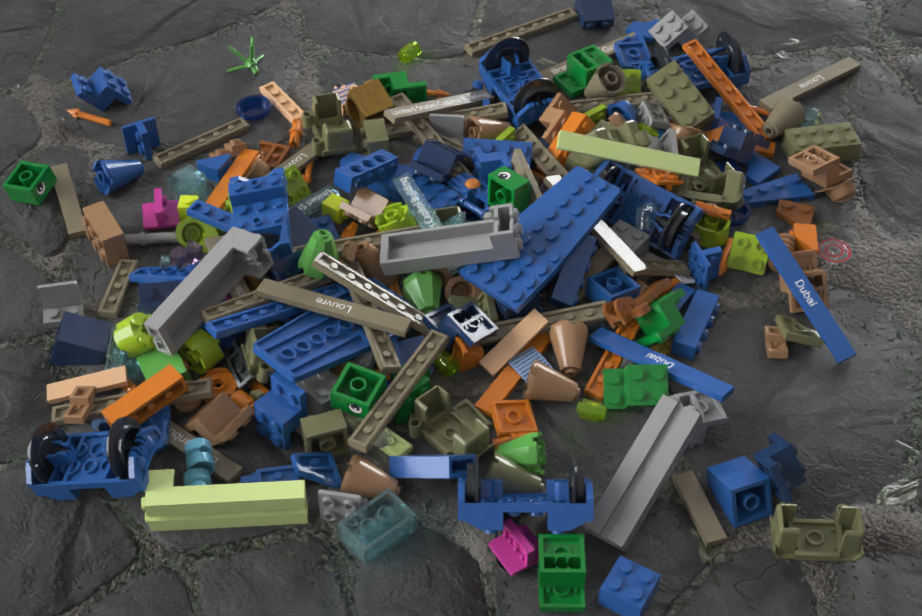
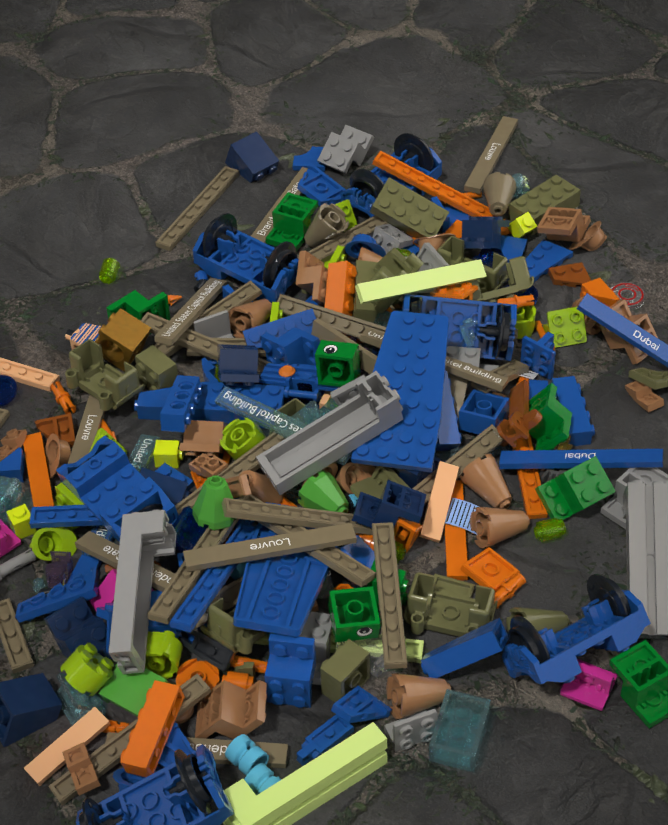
camera: 30 degrees left, 0 degrees up
bright green cone [495,432,546,475] -> none
none -> medium nougat slope [188,453,228,477]
none -> neon yellow brick [508,212,537,238]

